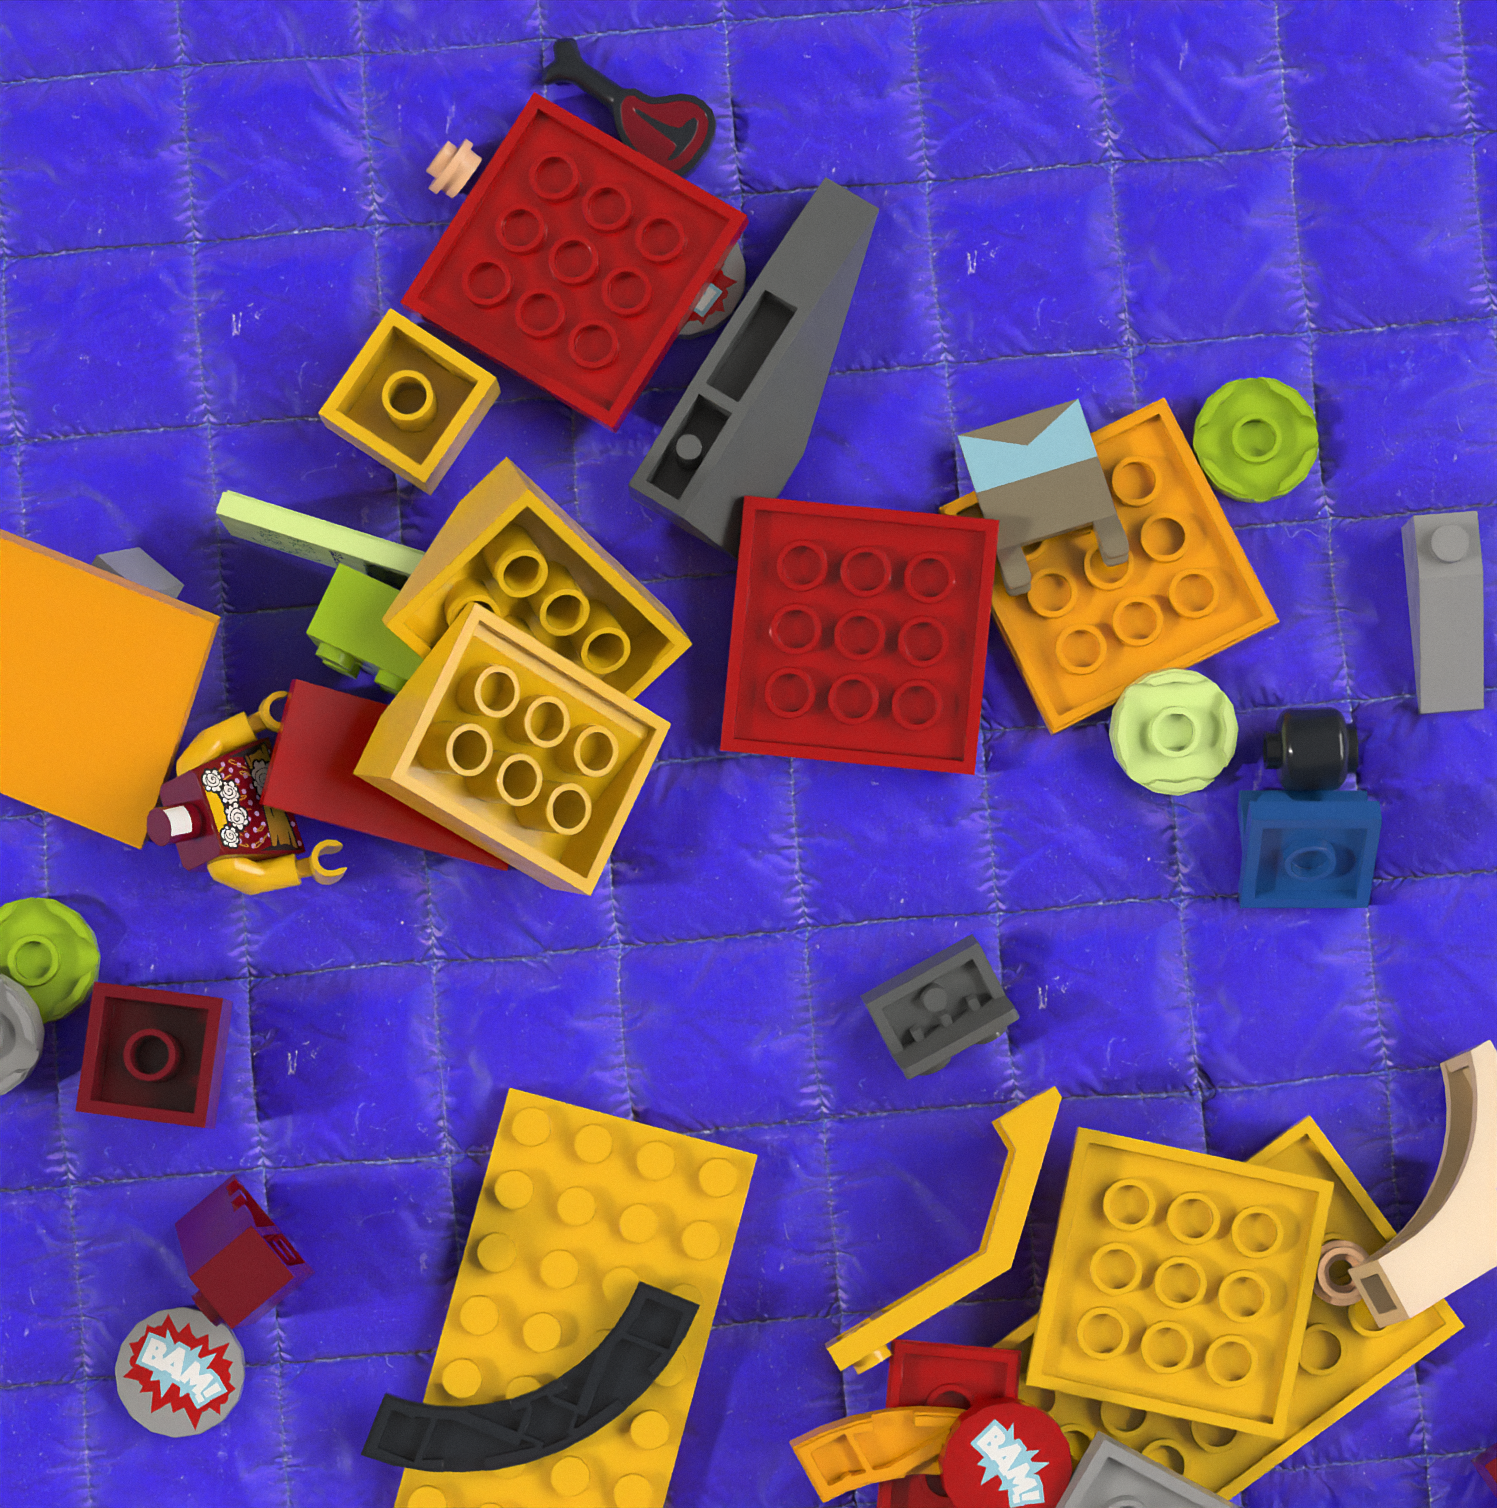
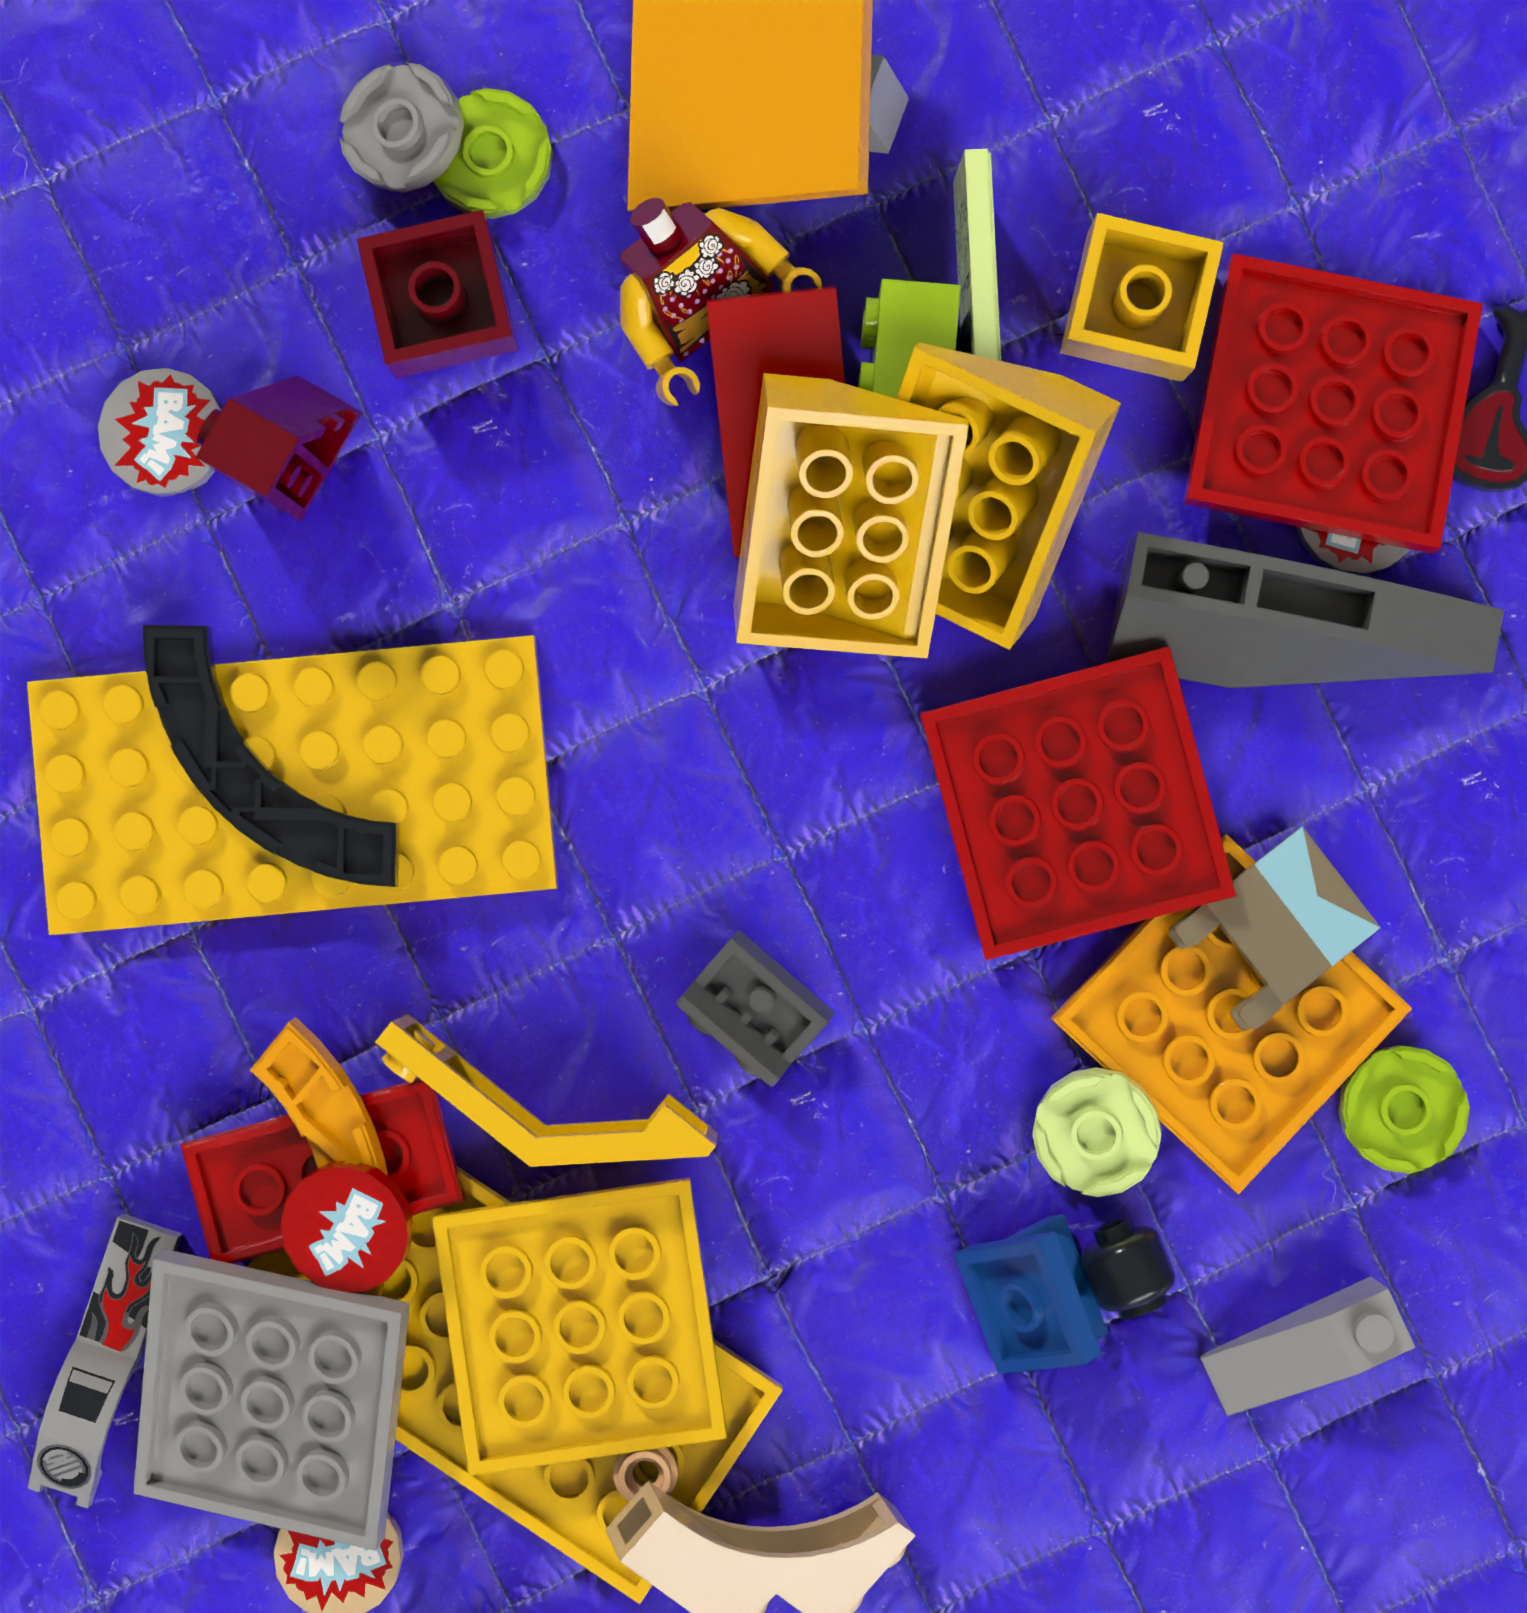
camera: 70 degrees right, 5 degrees up
light nougat plate [426,138,482,199] -> none

